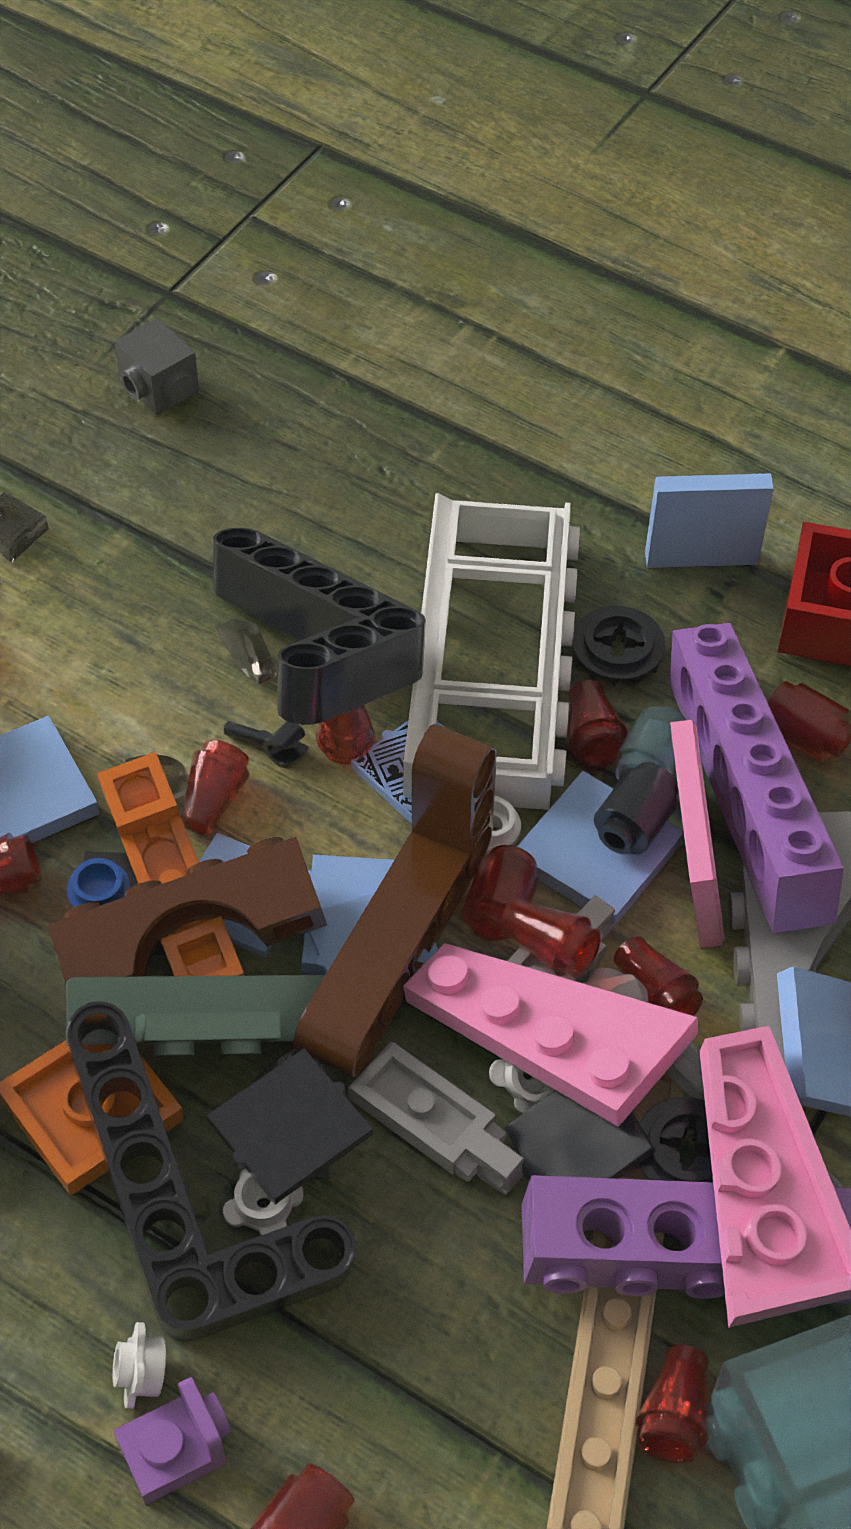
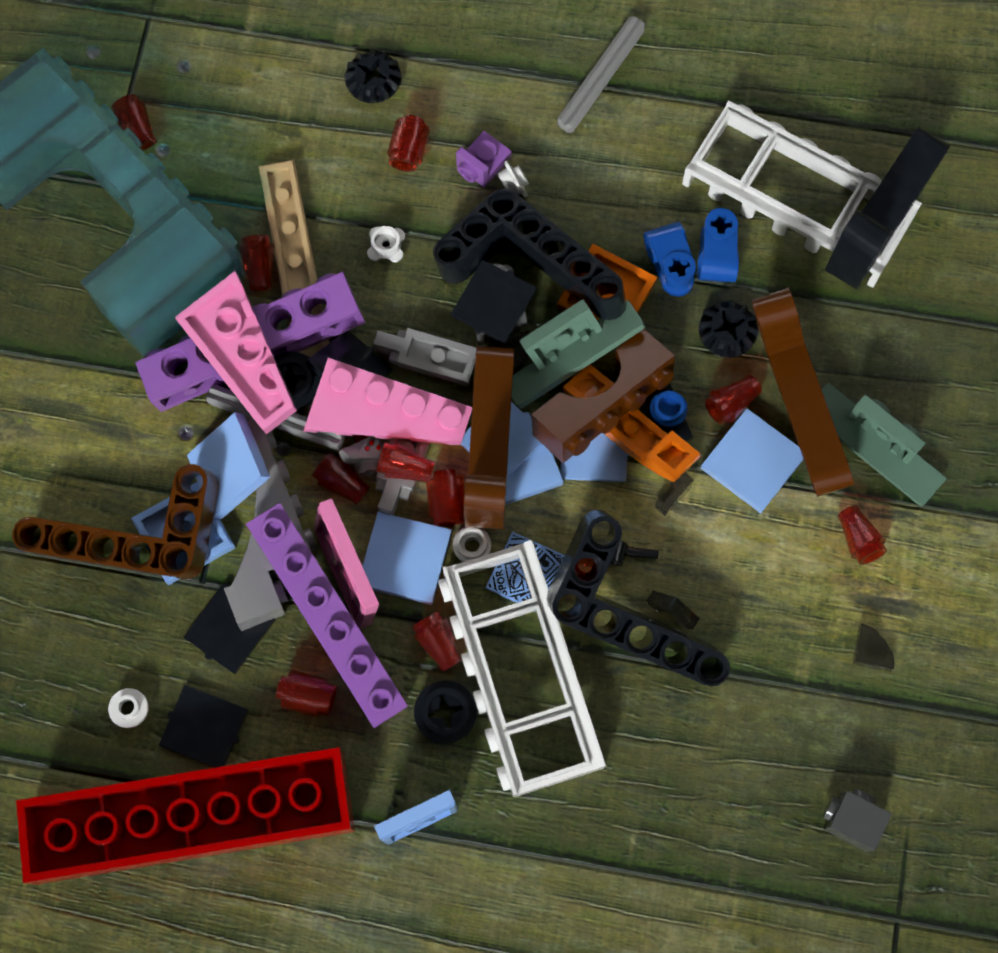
camera: 160 degrees right, 20 degrees up
clear red cone [180,740,250,835] -> none
black brick [594,762,679,854] -> none
clear light blue brick [615,706,686,781] -> none
none -> white plate [367,226,405,263]

